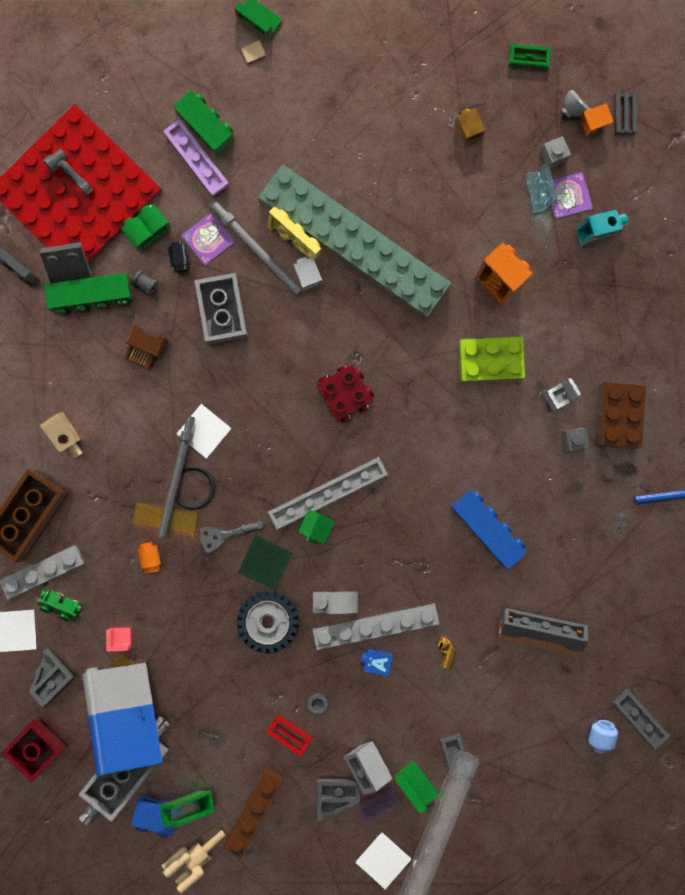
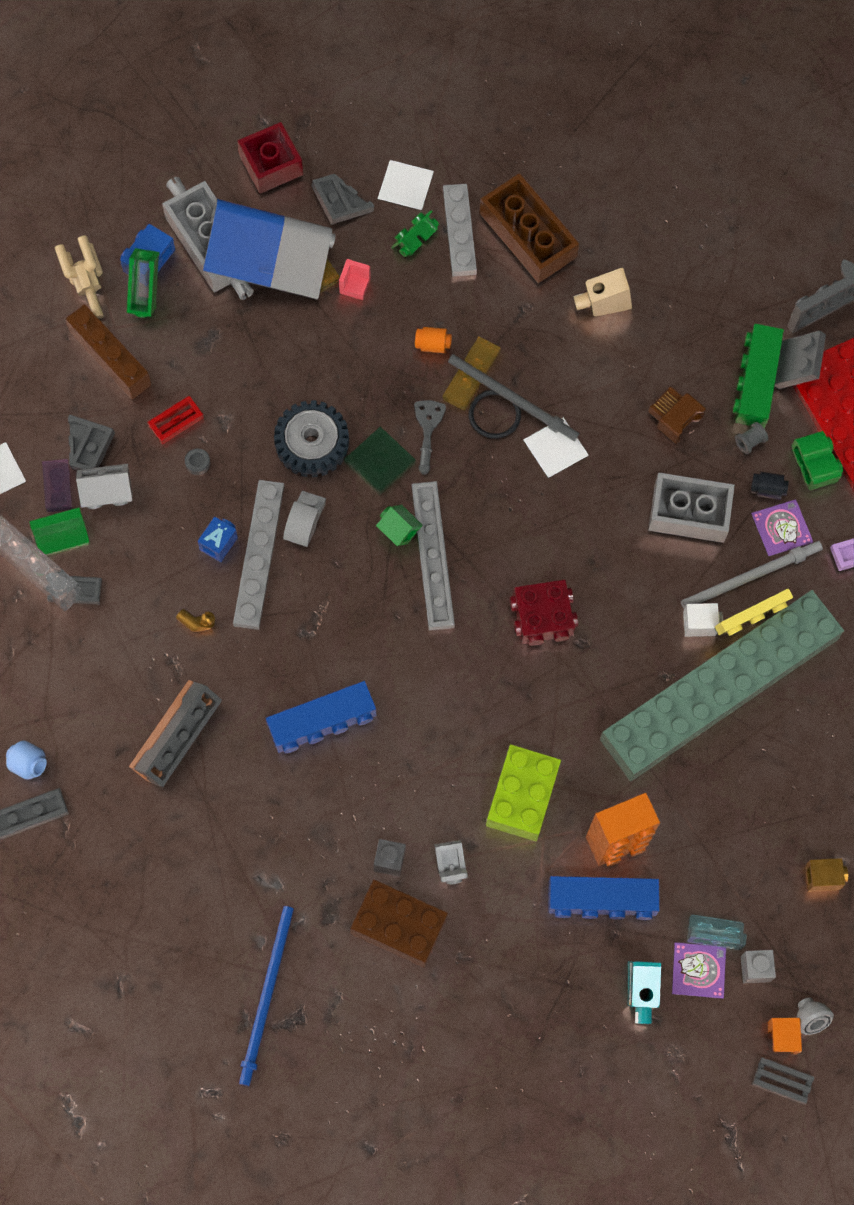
camera: 105 degrees right, 15 degrees down
none -> blue brick [548,876,659,920]

